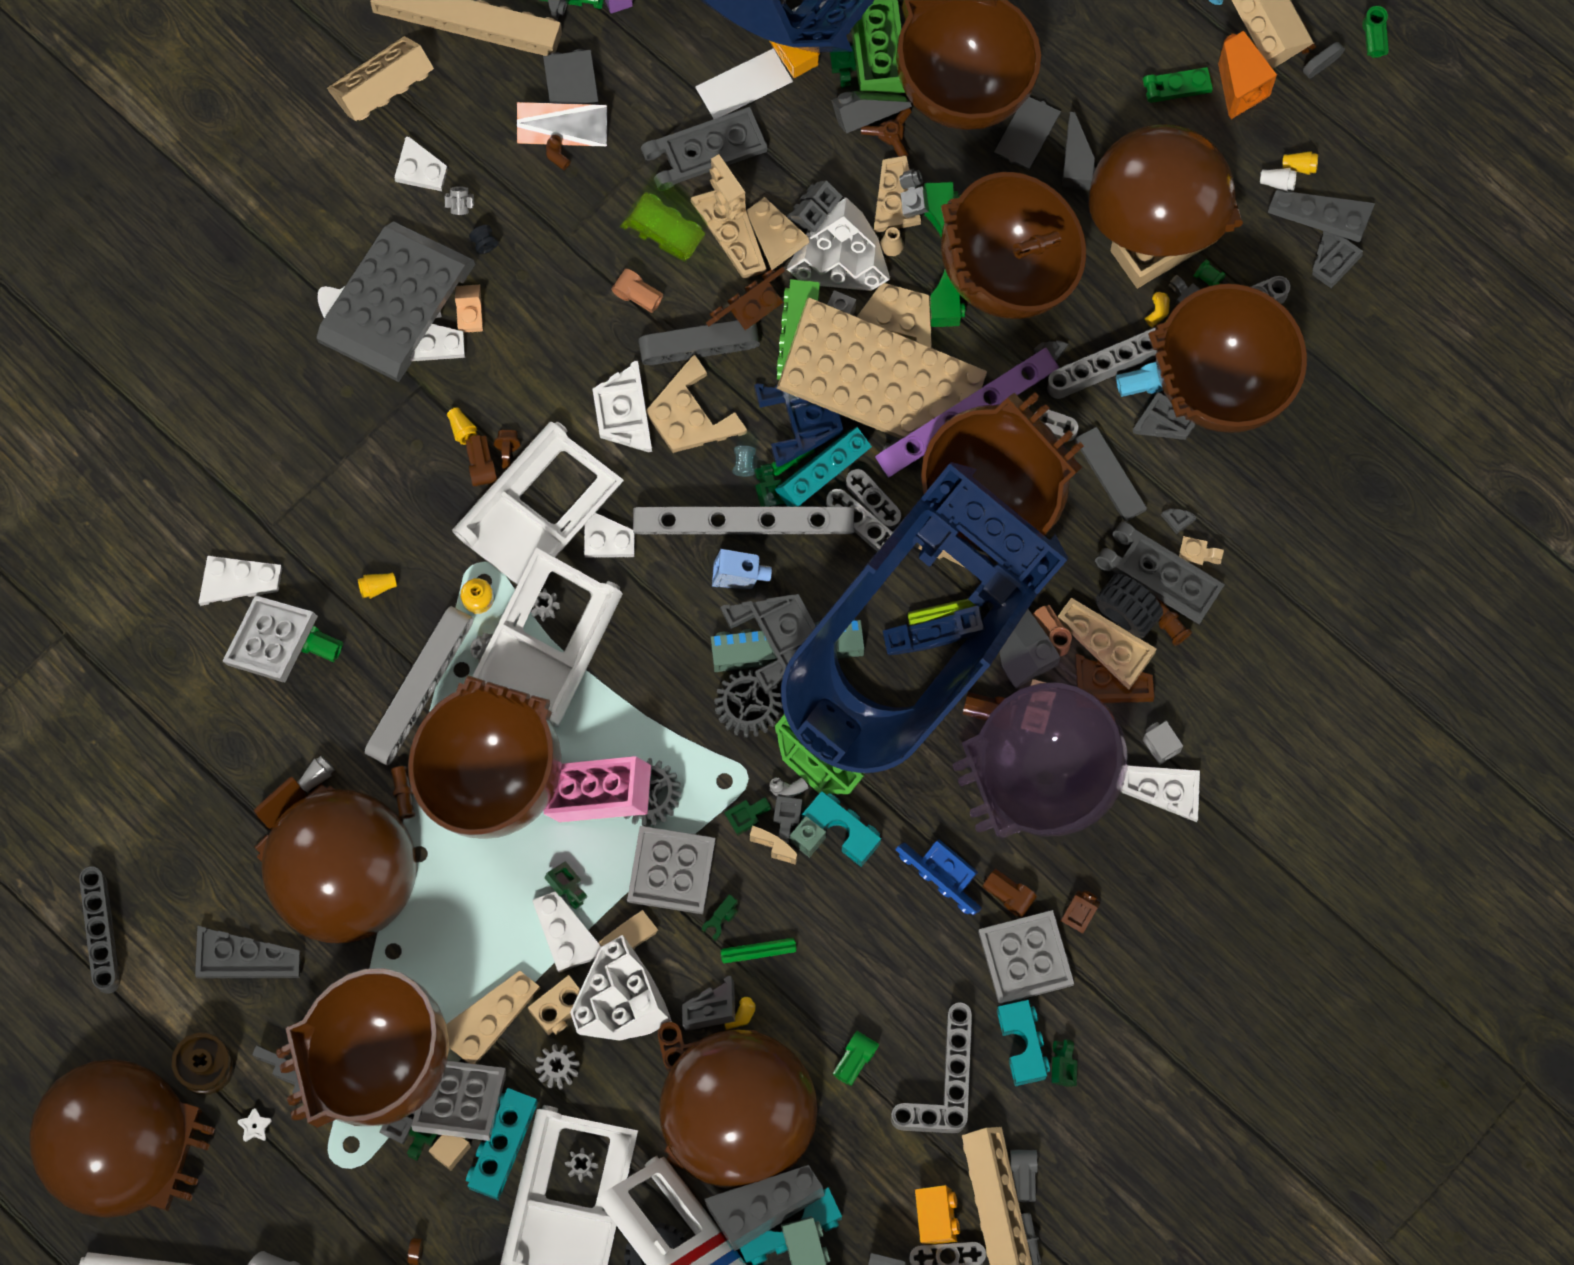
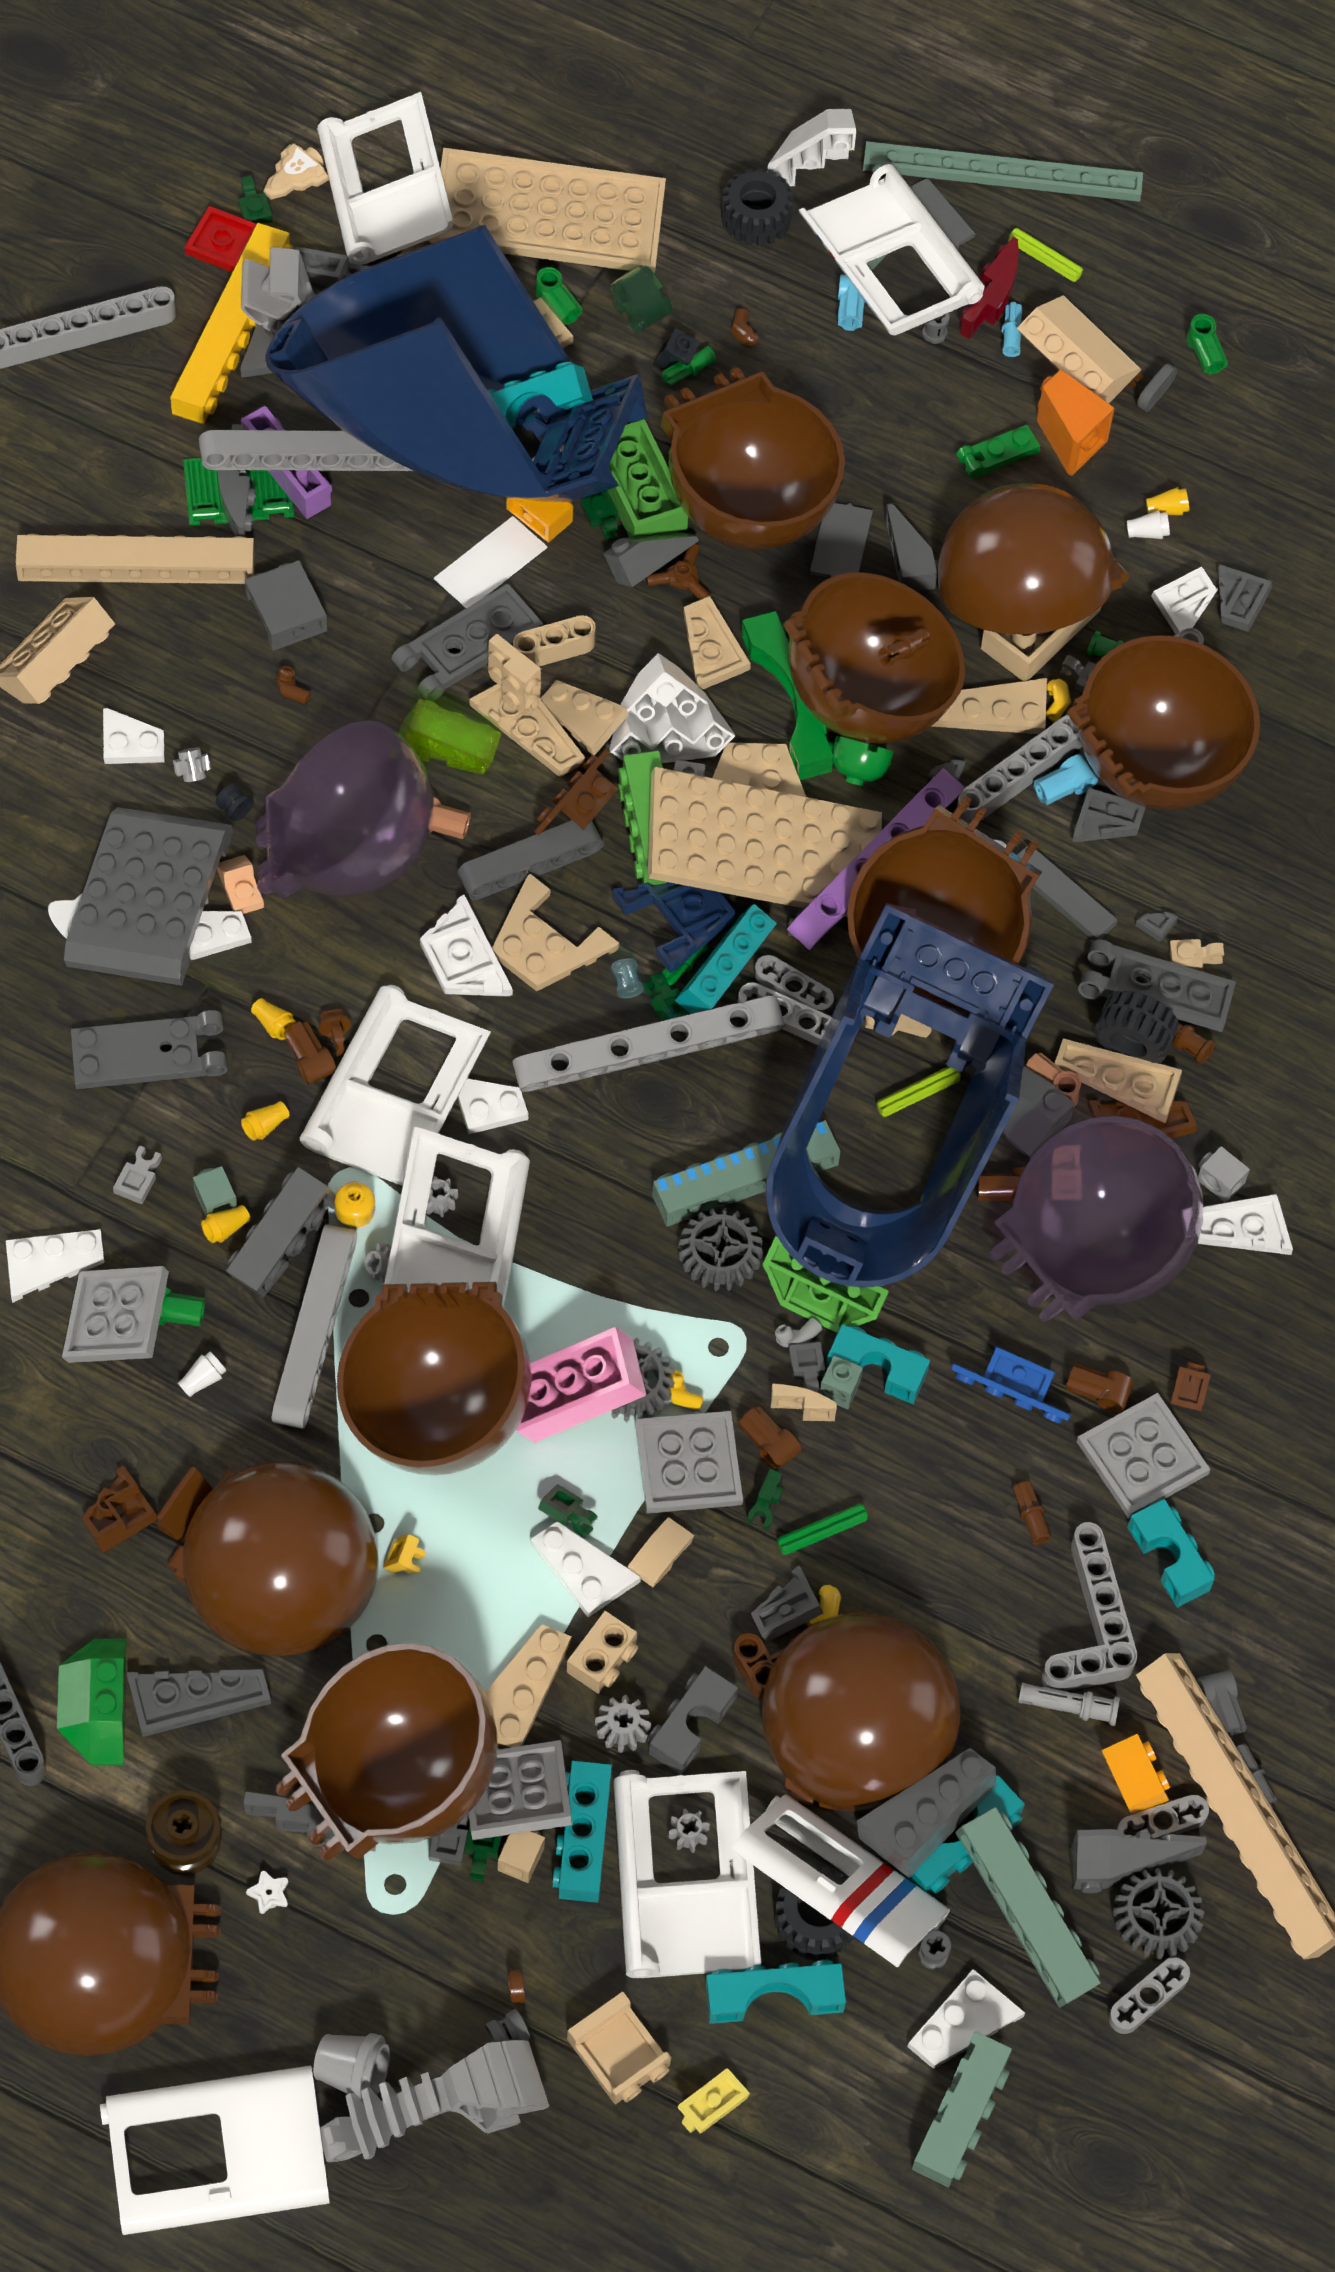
camera: 20 degrees left, 10 degrees down
light grey cone [297,756,335,793] -> none
reddish brown pin [391,766,416,819] -> none
sticker [517,102,607,146] -> none
white brick [570,935,672,1040] -> none
light blue torso [712,549,772,589] -> none
dark grey wing [720,594,816,694] -> none
dark green plate [724,797,771,836] -> none
dark grey legs [786,180,843,232] -> none
green piece [833,1030,879,1087] -> none
tan cone [880,227,904,256] -> none
dark blue slope [883,605,984,655] -> none
dark grey plate [899,169,929,218] -> none
dark green plate [1052,1039,1077,1087] -> none
dark grey wing [1268,190,1375,242] -> none
none -> green wedge [57,1638,127,1766]
none -> dark grey hinge [71,1010,227,1089]
none -> reddish brown slope [81,1465,157,1553]
none -> light grey plate [113,1146,162,1204]
none -> white cone [178,1352,226,1397]
none -> sand green brick [193,1166,237,1216]
none -> dark grey wedge [226,1167,335,1298]
none -> yellow cone [241,1101,289,1141]
none -> clear purple windscreen [255,720,434,899]
none -> yellow tile [383,1534,426,1574]
none -> tan beam [513,615,596,666]
none -> dark grey arch [648,1666,738,1775]
none -> yellow arm [667,1370,704,1412]
none -> reddish brown piece [738,1406,802,1471]
none -> green cylinder [832,736,894,786]
none -> tan wing [932,678,1047,734]
none -> reddish brown axle [1013,1481,1052,1545]
none -> light grey pin [1018,1682,1120,1726]
none -> white wing [1151,567,1217,634]

